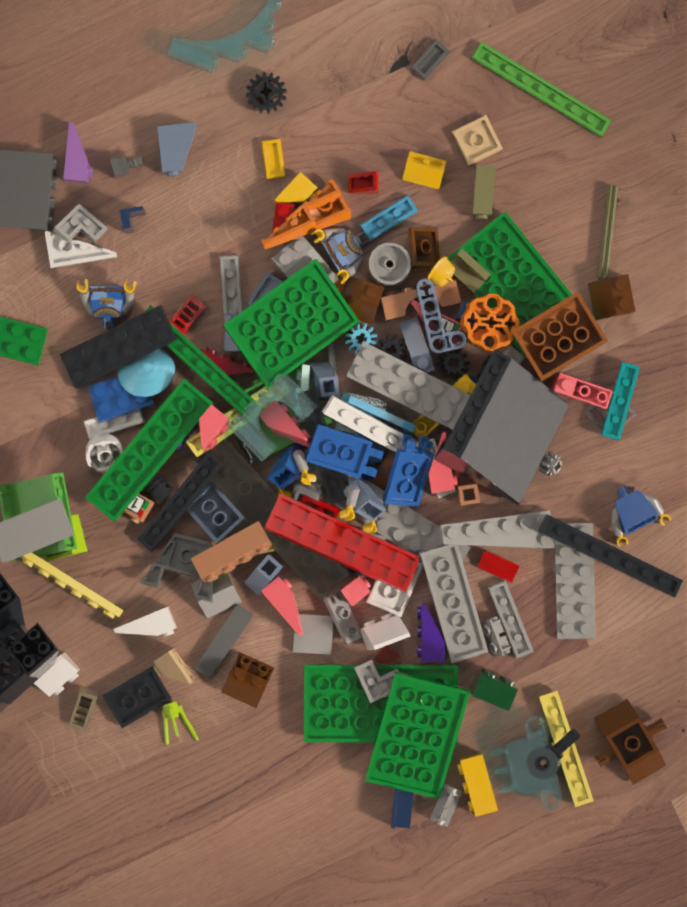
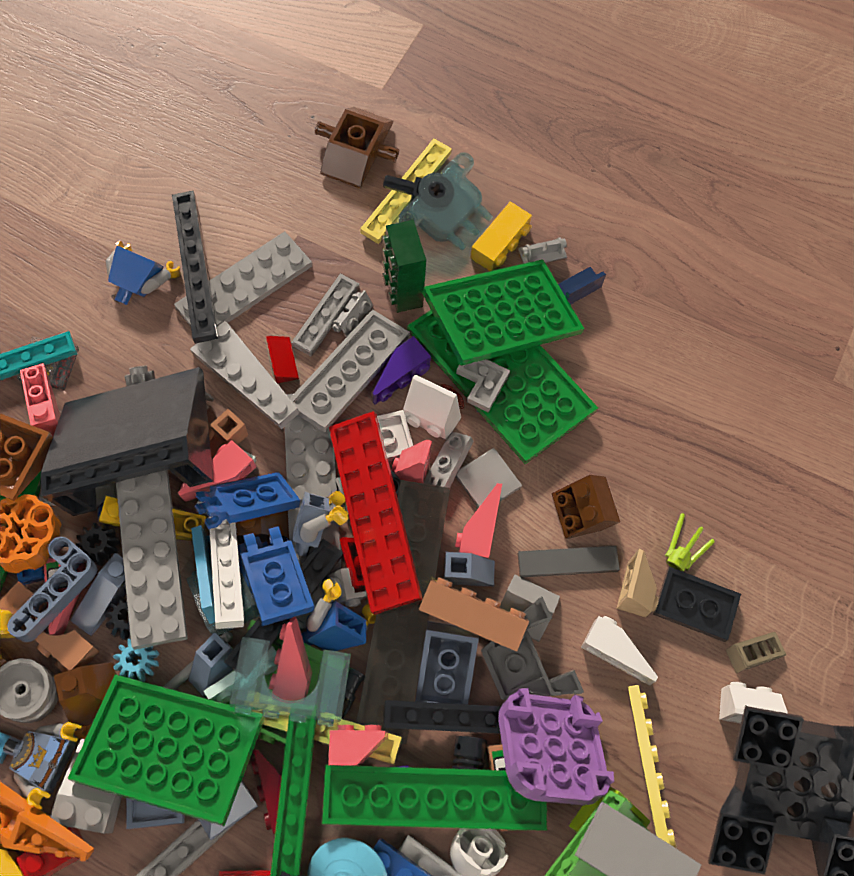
camera: 135 degrees left, 20 degrees down
none -> medium lavender tile [499,688,614,805]

